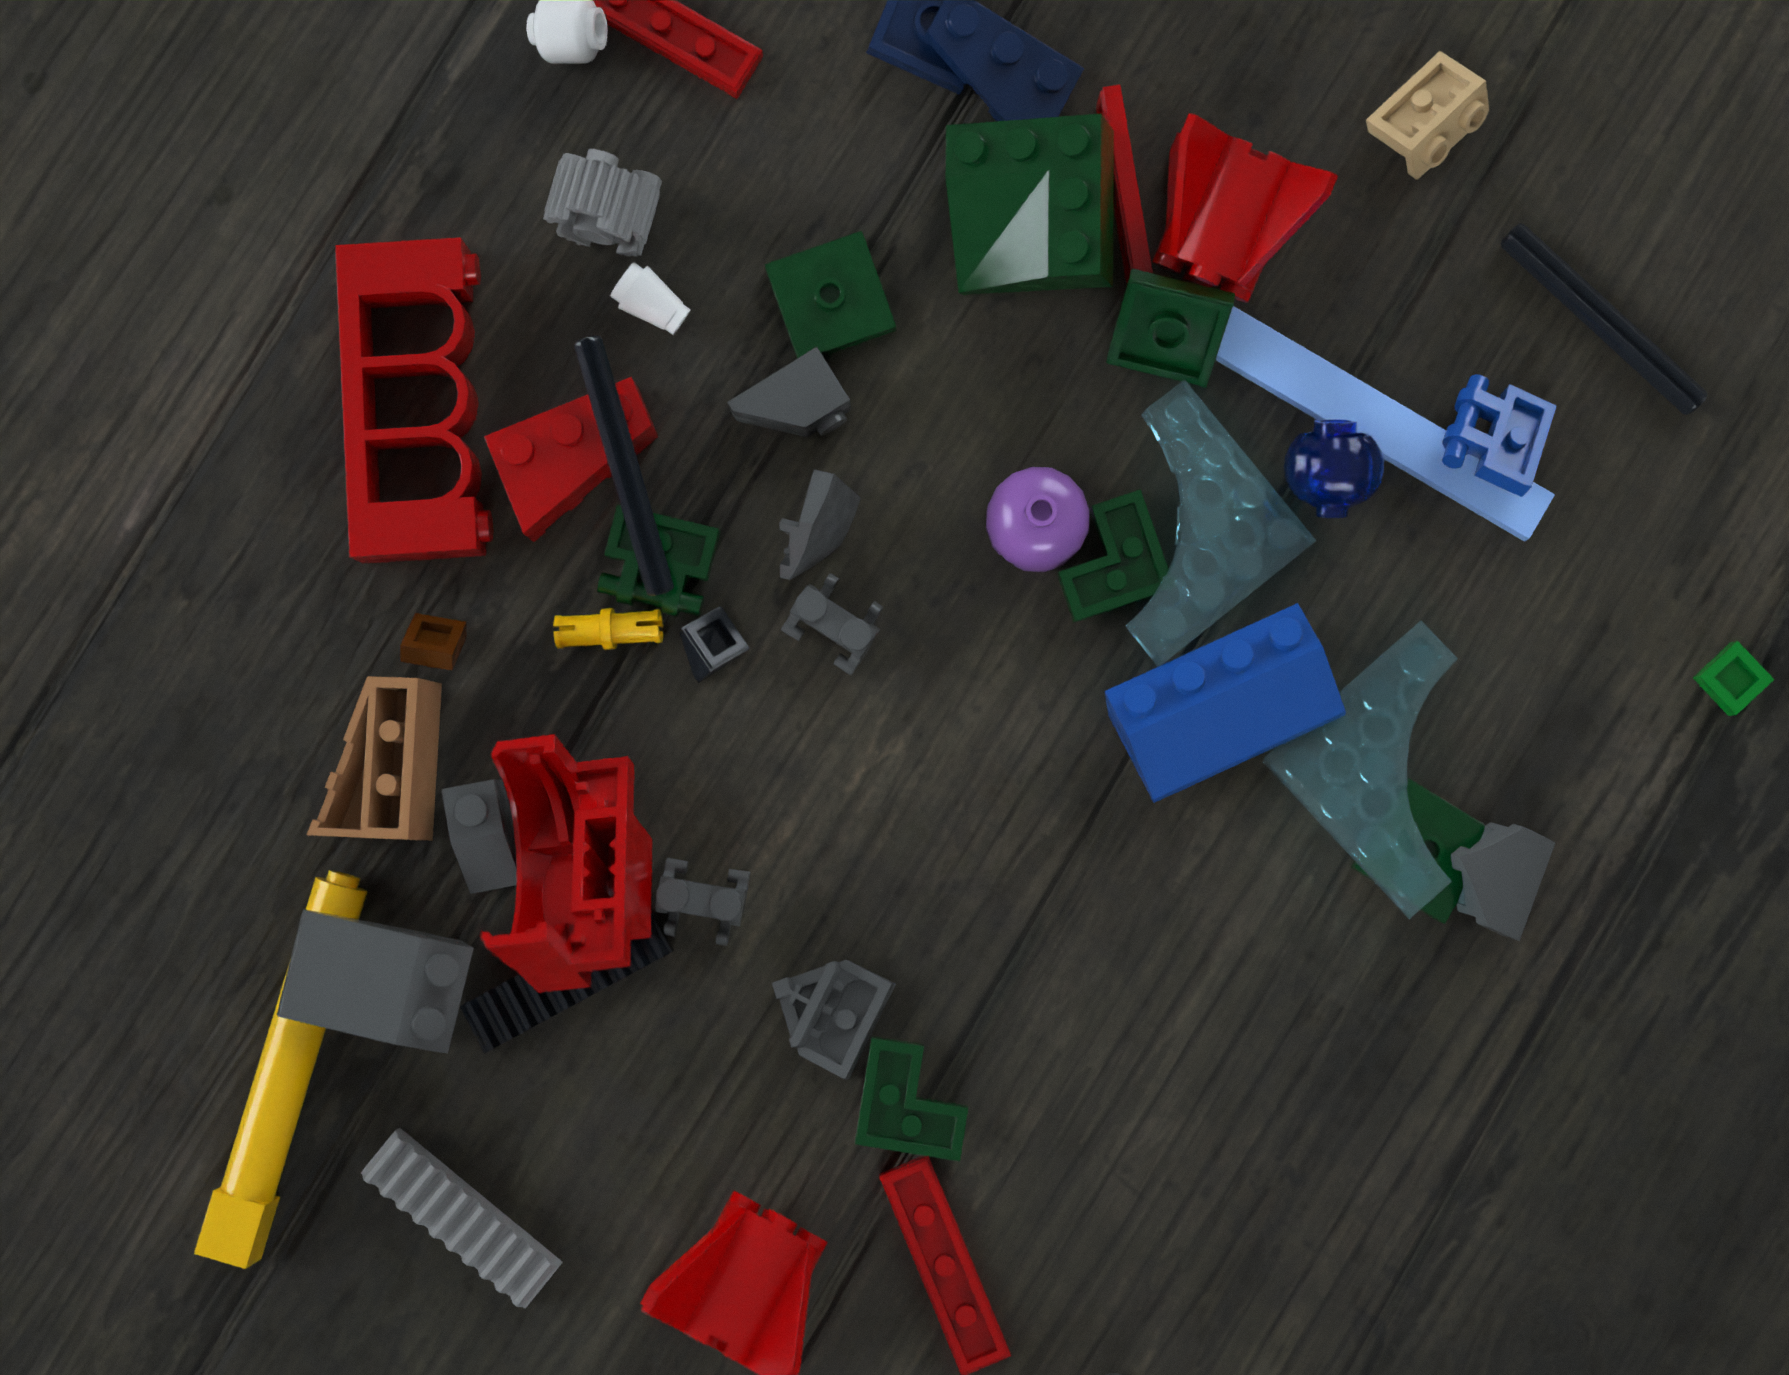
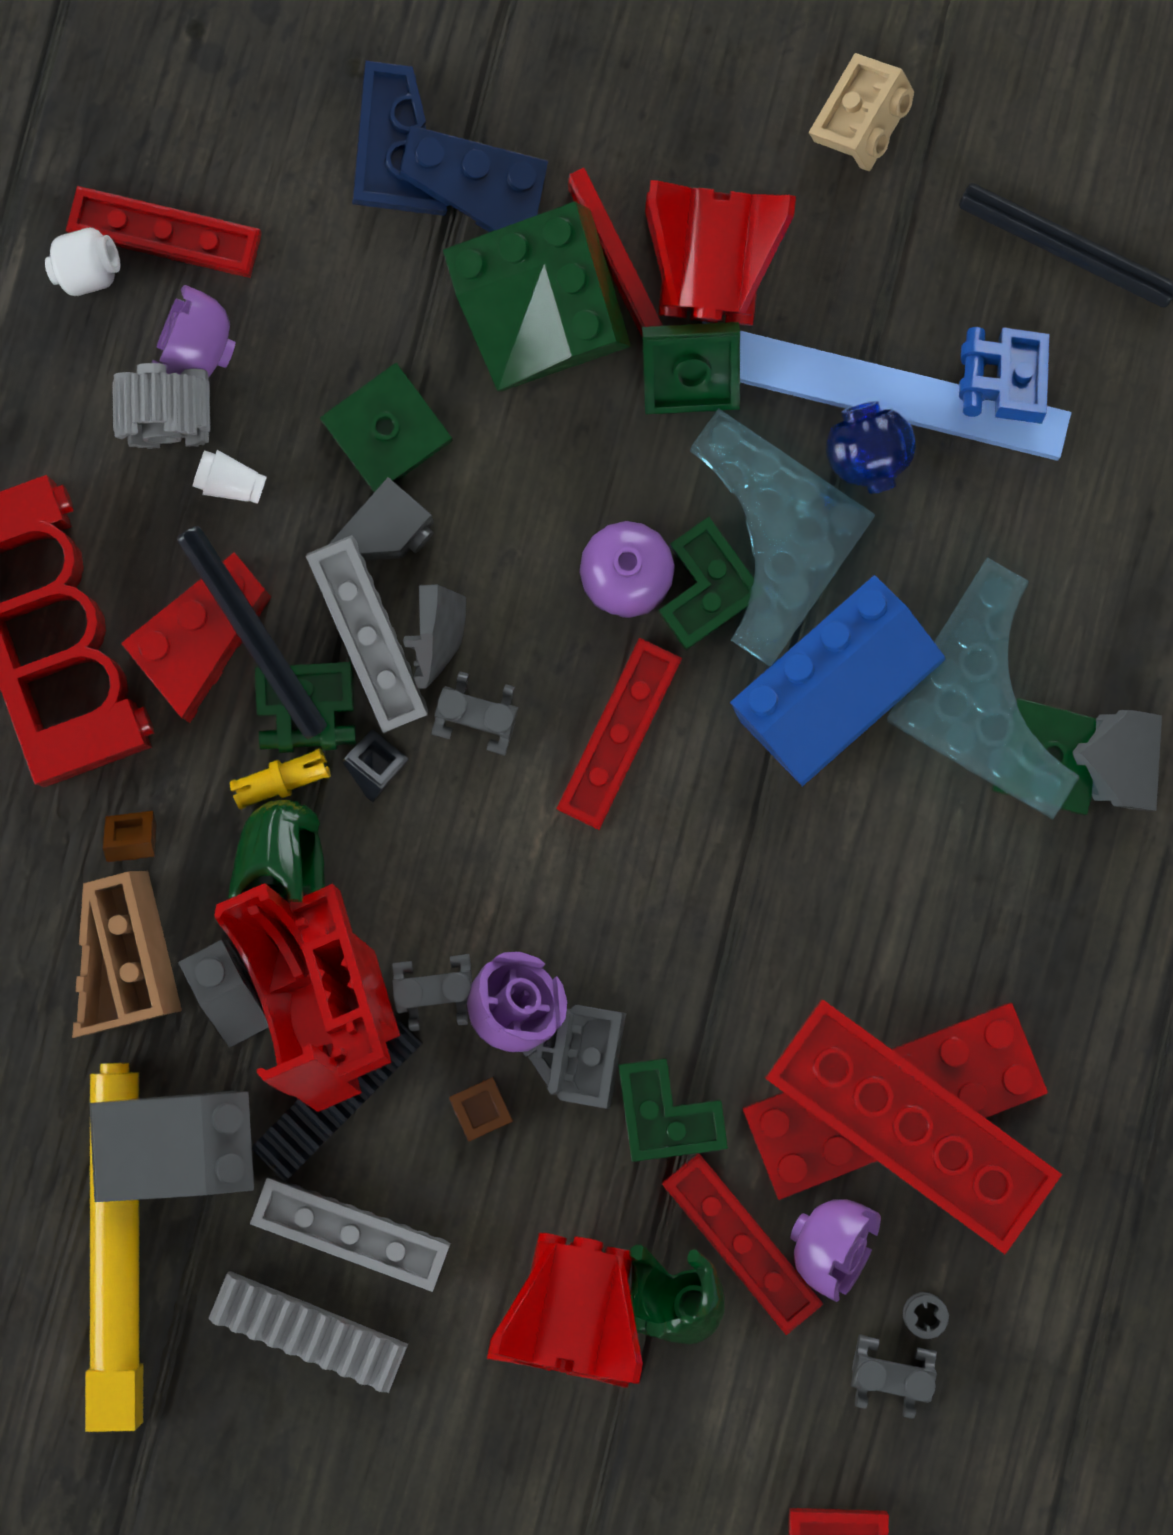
camera: 15 degrees left, 0 degrees up
none -> medium lavender cylinder [152,285,236,378]
none -> dark green hair [228,800,325,902]
none -> light grey gear [250,1176,451,1292]
none -> light grey gear [306,535,428,733]
none -> reddish brown plate [449,1076,513,1142]
none -> medium lavender cylinder [467,952,567,1052]
none -> red tile [556,638,682,830]
none -> dark green hair [629,1245,725,1344]
none -> red plate [742,1002,1048,1200]
none -> red plate [764,999,1063,1254]
none -> medium lavender cylinder [790,1199,881,1302]

